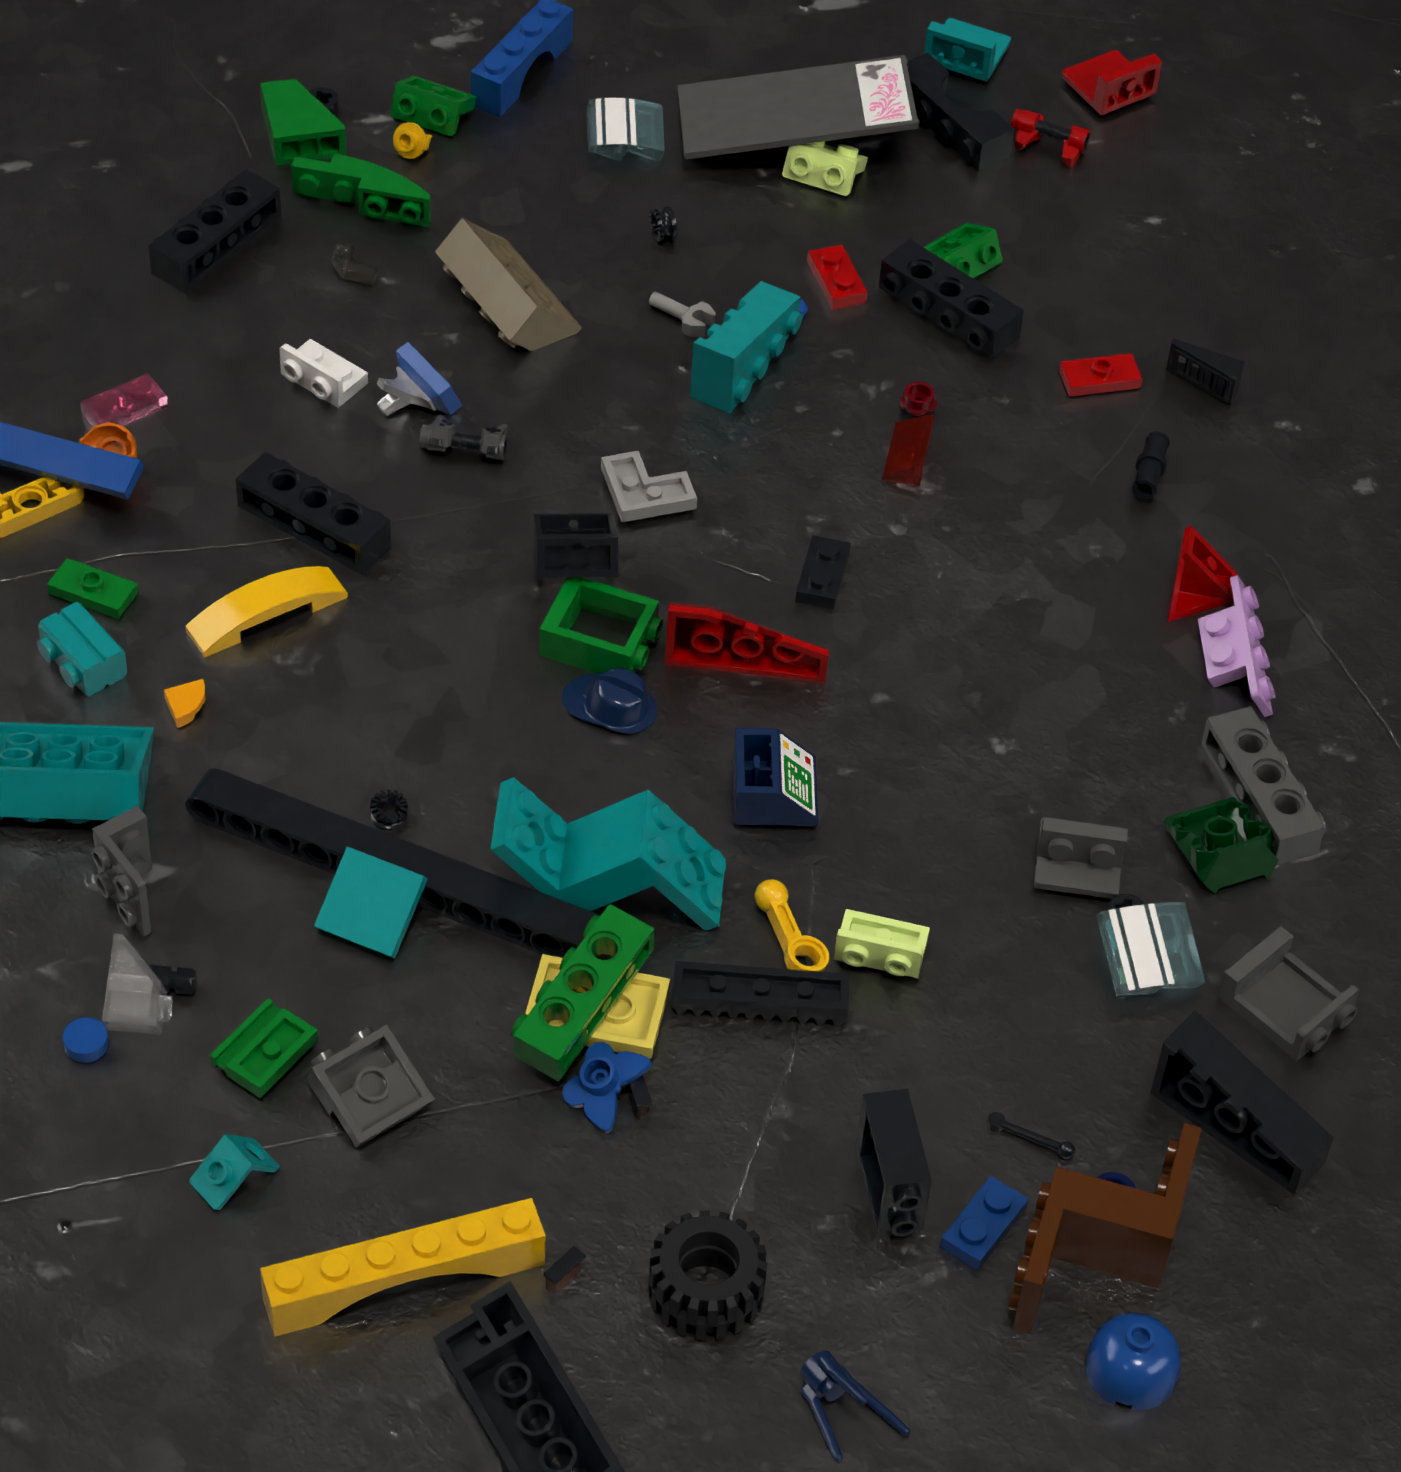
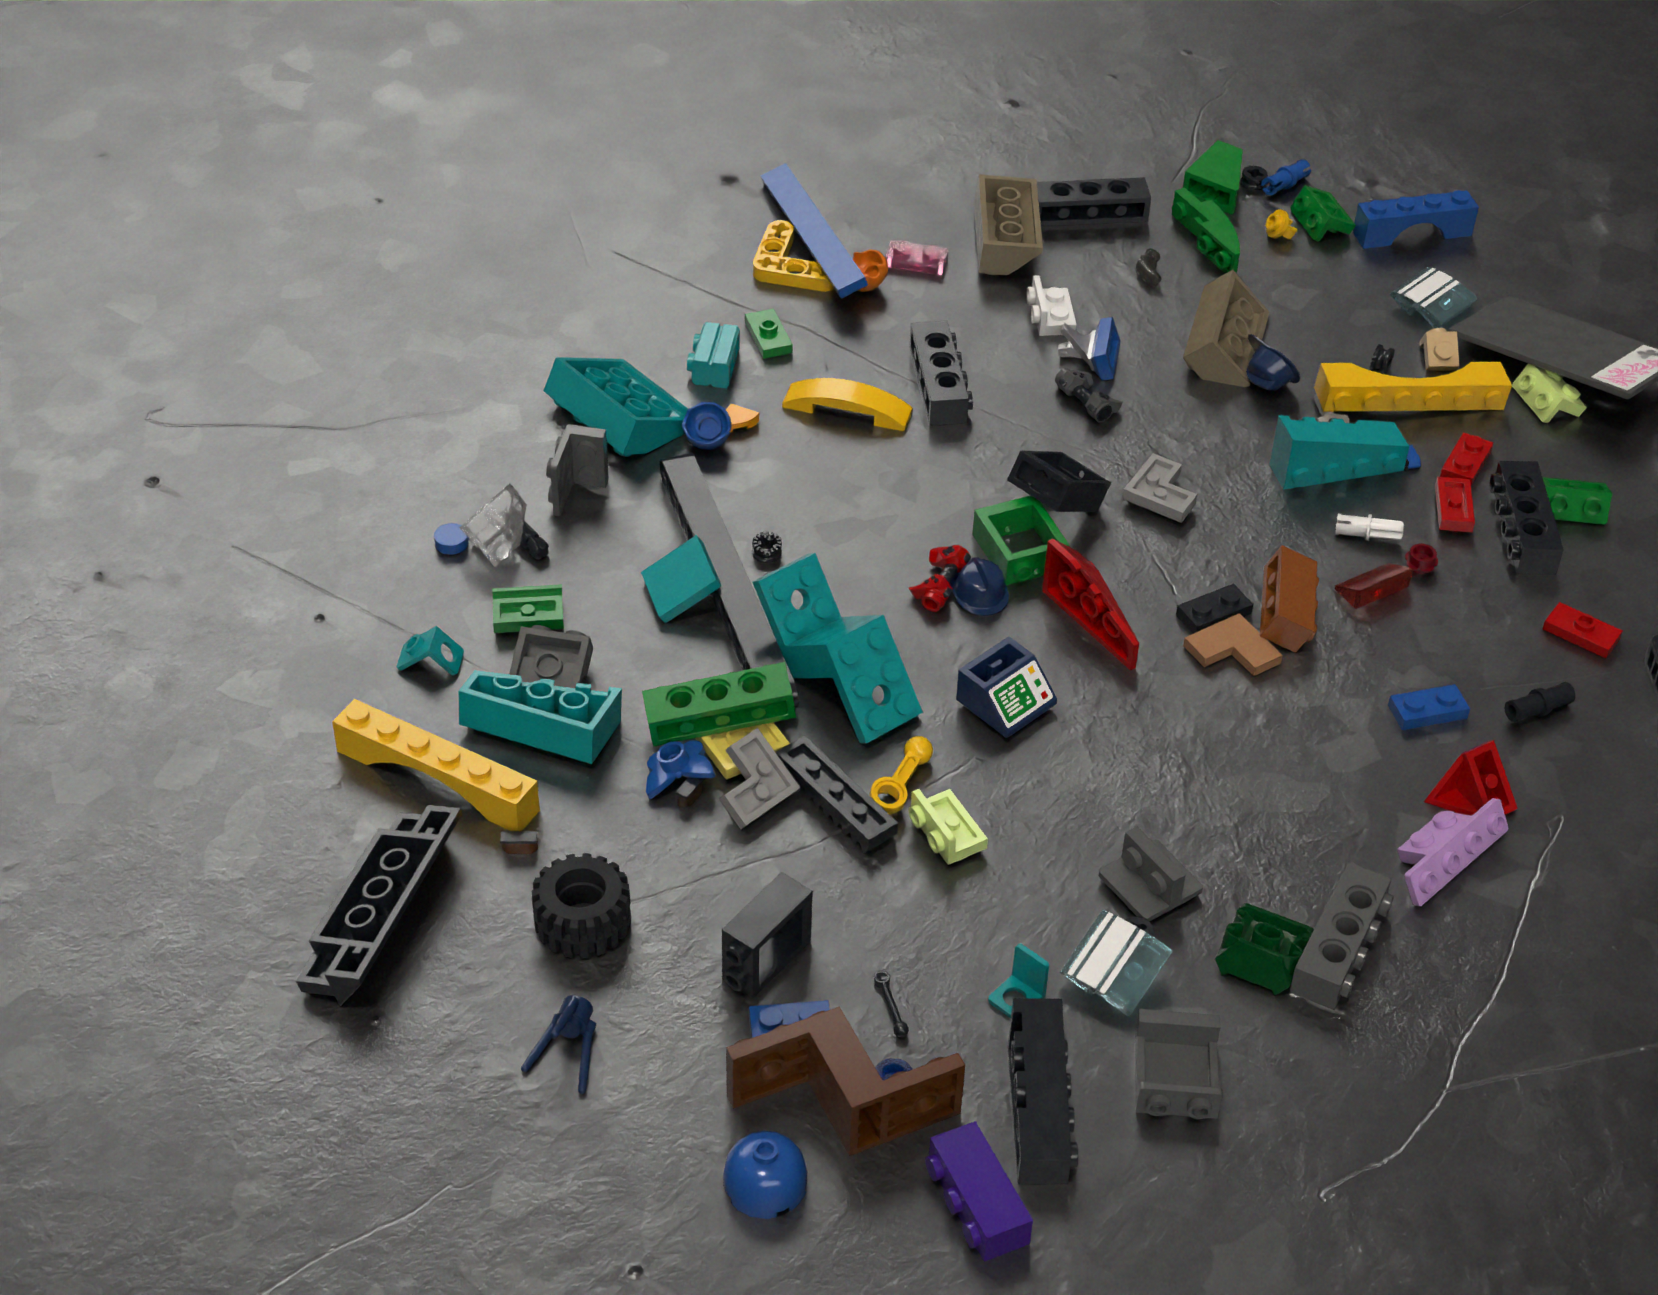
camera: 50 degrees right, 5 degrees down
none -> teal wedge [458,670,622,764]
none -> blue hair [682,402,732,450]
none -> light grey plate [719,728,800,829]
none -> red piece [909,545,971,612]
none -> dark purple brick [925,1121,1033,1262]
none -> dark tan slope [974,174,1043,275]
none -> teal bracket [988,943,1050,1018]
none -> medium nougat tile [1183,613,1283,676]
none -> dark blue piece [1246,334,1301,391]
none -> dark orange brick [1260,545,1319,653]
none -> blue pin [1261,159,1311,196]
none -> yellow arch [1314,362,1512,412]
none -> white axle [1335,513,1404,541]
none -> blue plate [1388,684,1470,730]
none -> tan bracket [1419,328,1459,371]
none -> red plate [1435,477,1475,532]

